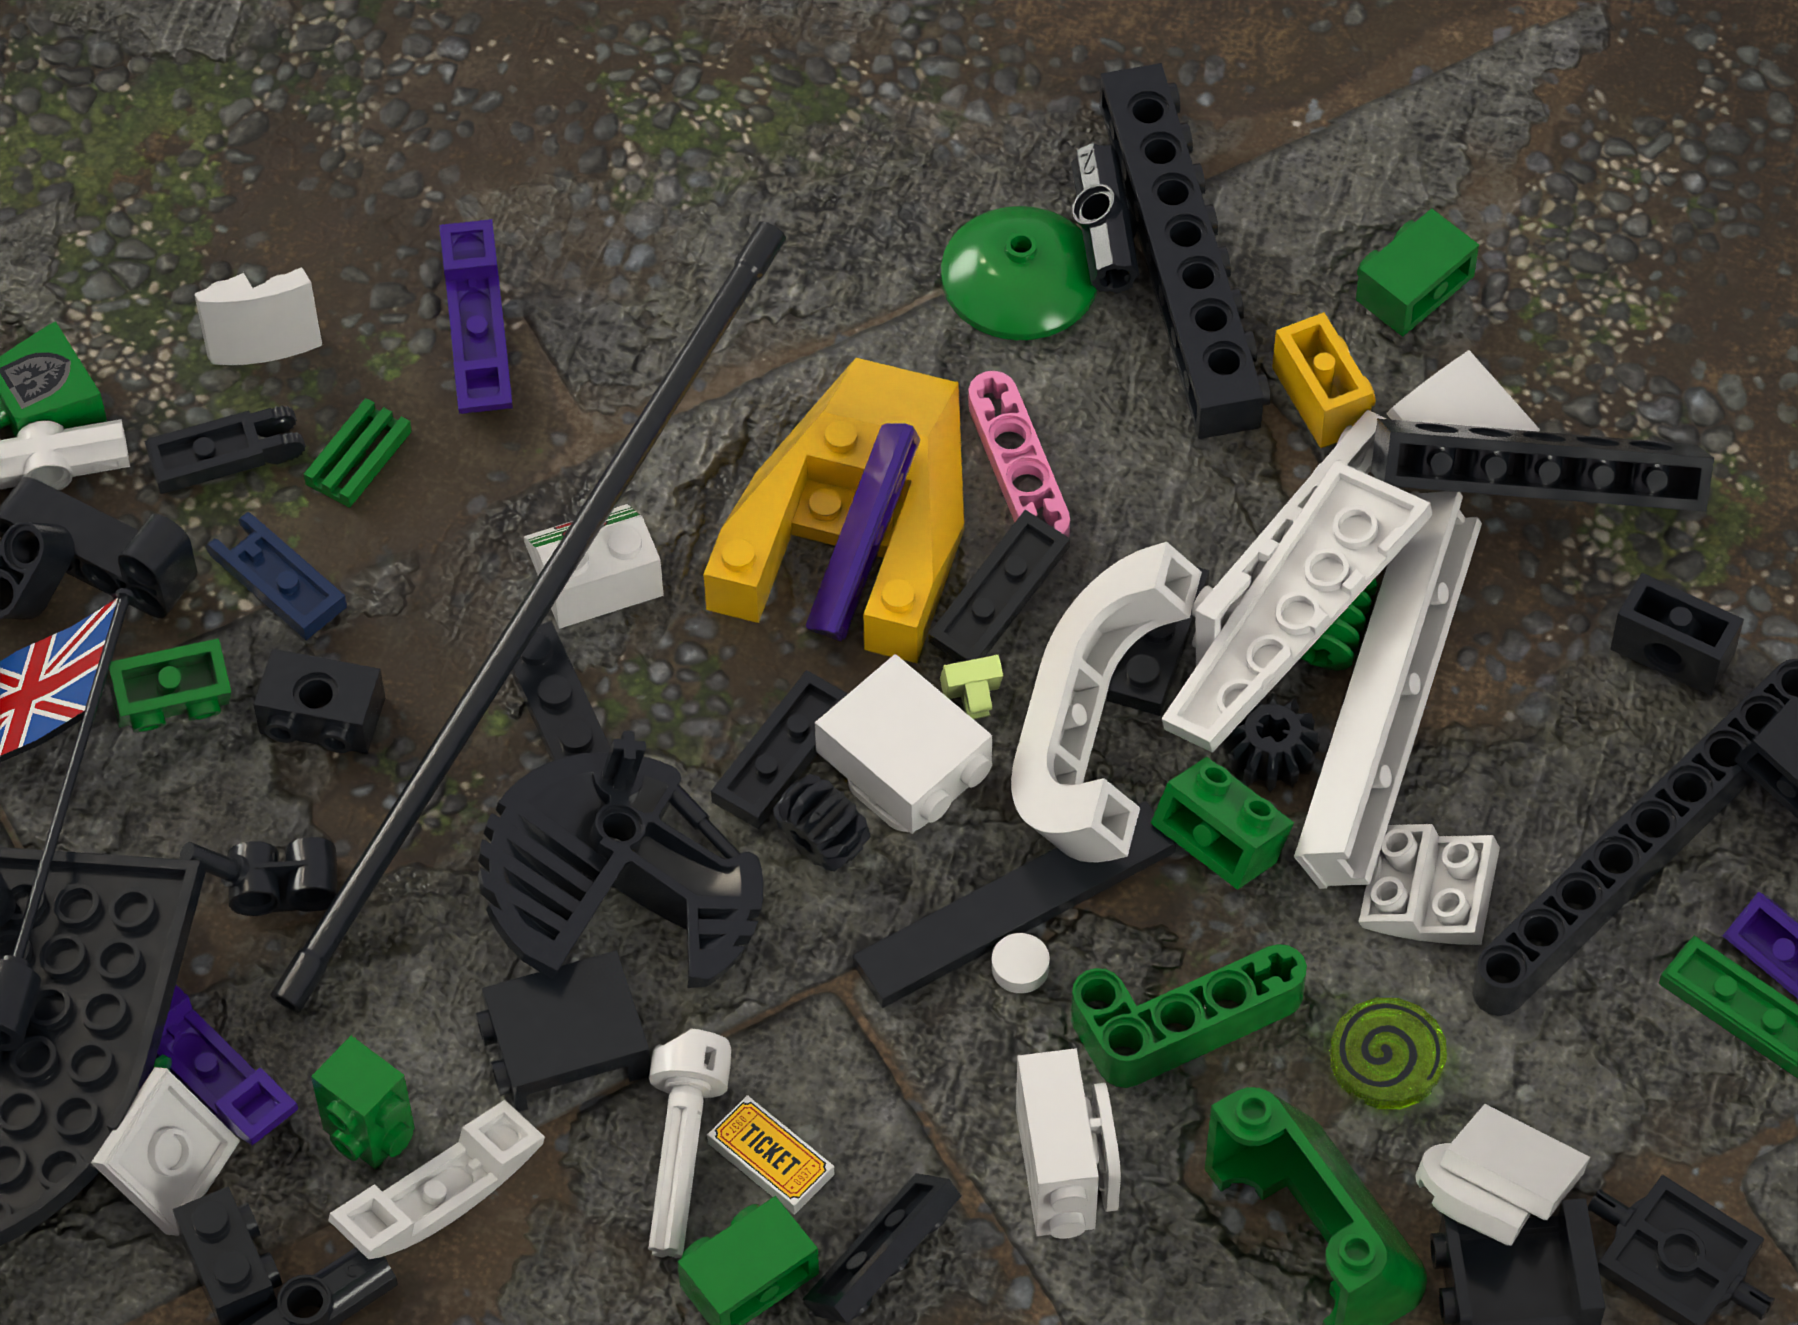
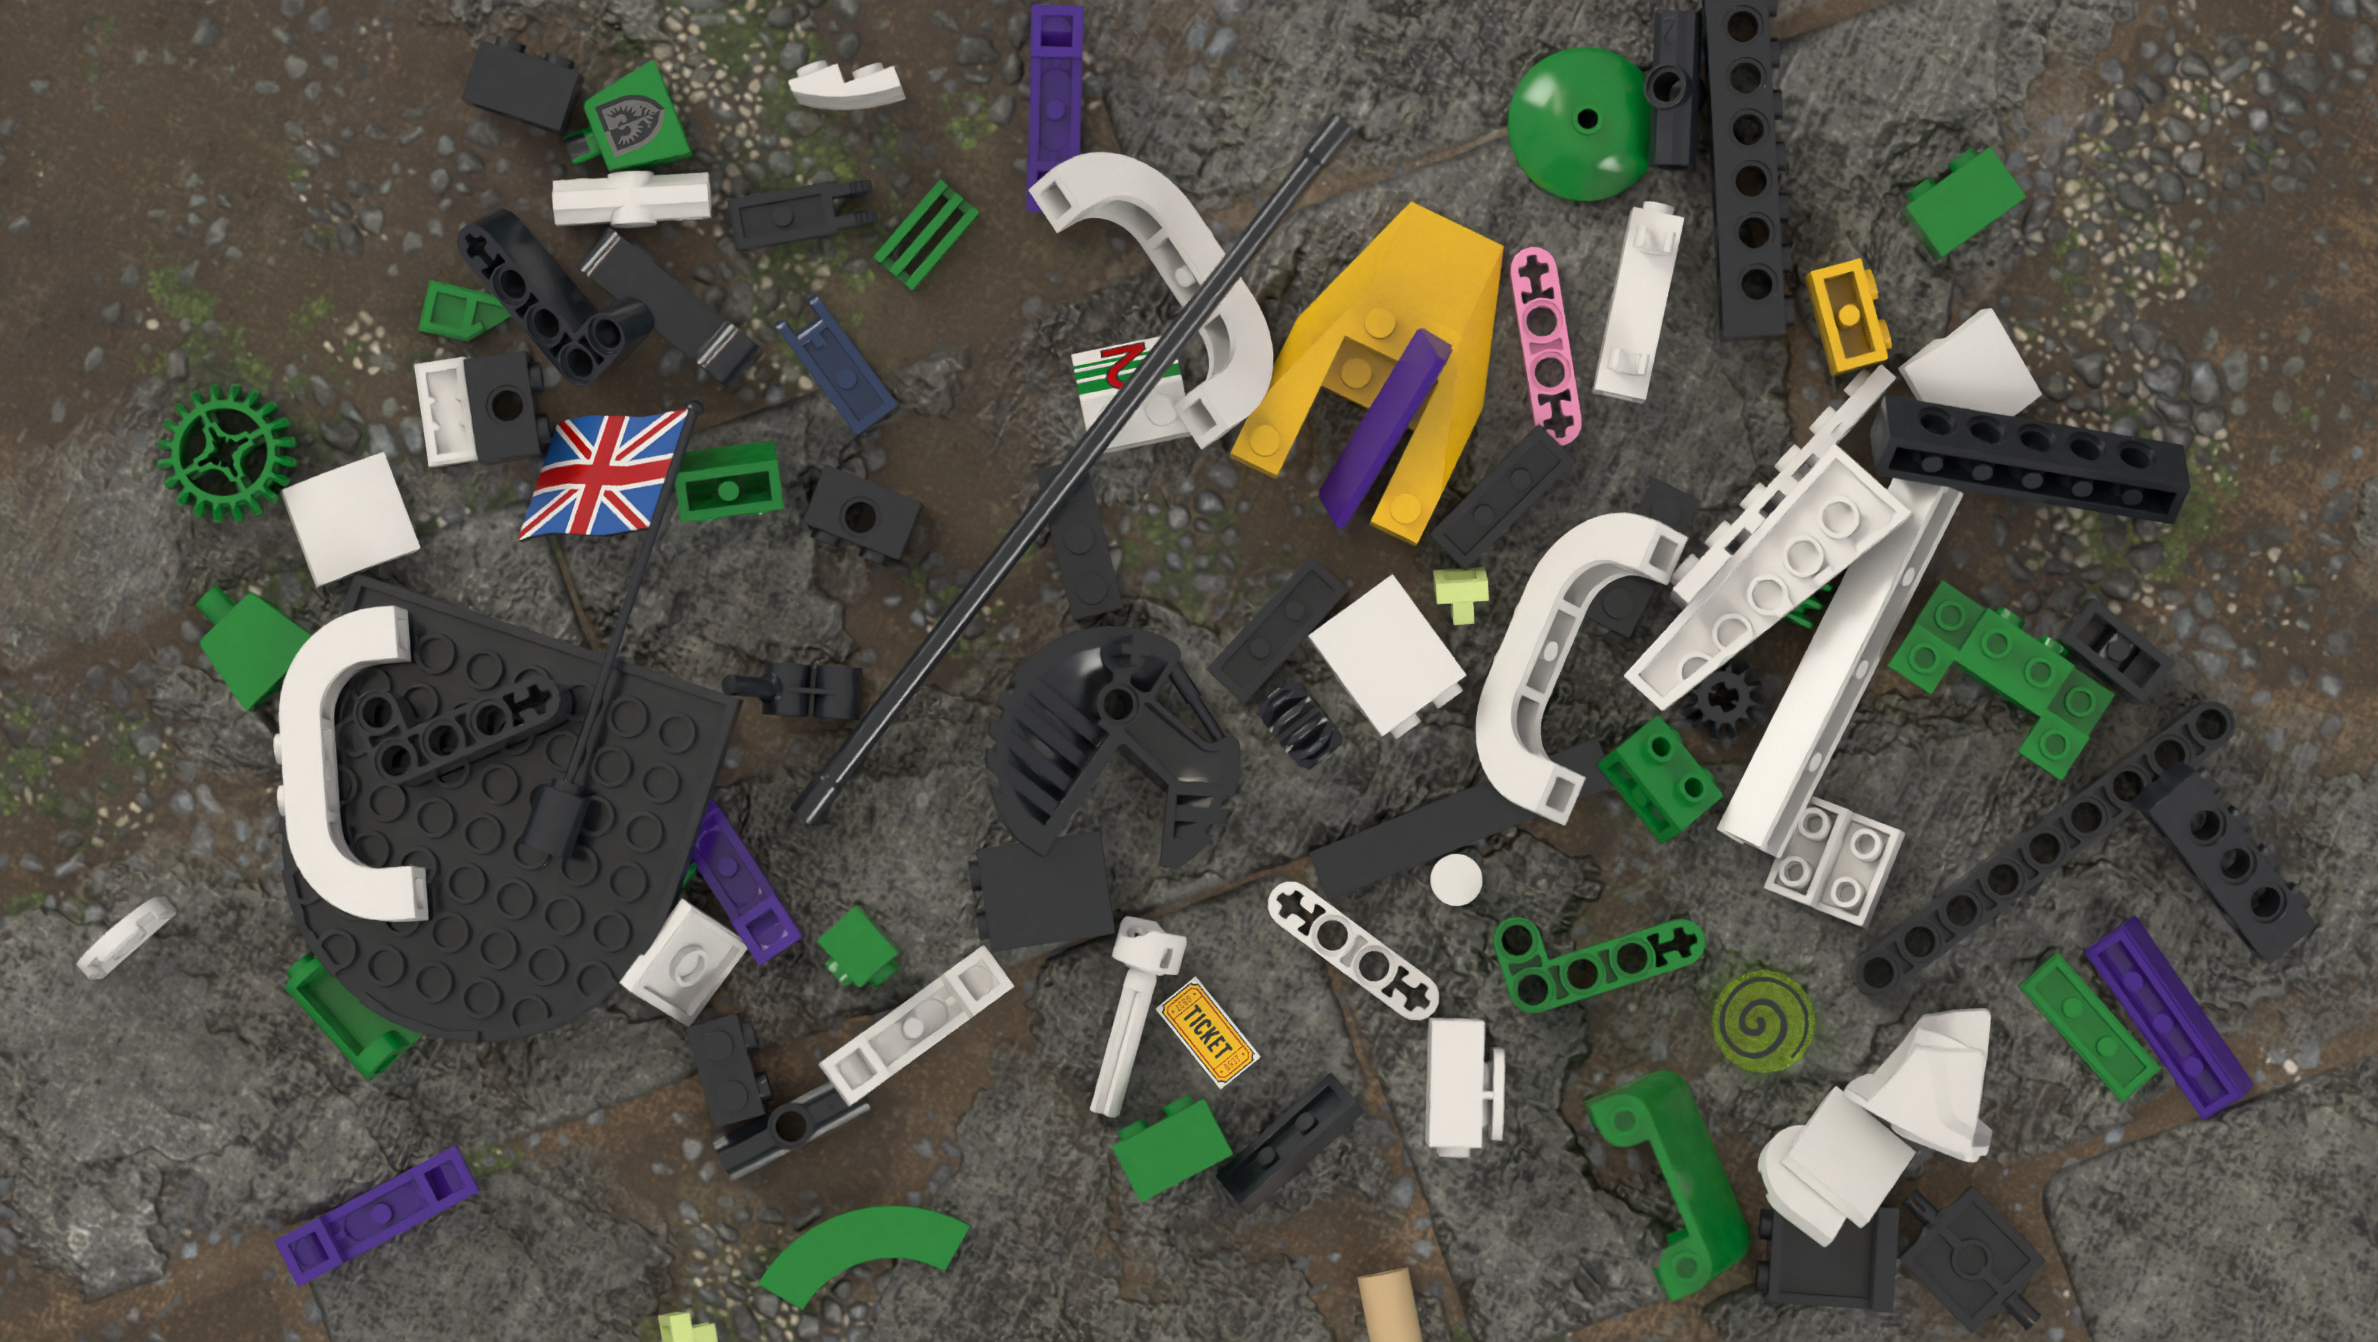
camera: 15 degrees right, 30 degrees up
none -> white arch [1029,152,1273,450]
none -> white beam [1268,881,1439,1020]
none -> white brick [1592,201,1684,404]
none -> white piece [1843,1008,1992,1162]
none -> green bracket [1886,580,2116,781]

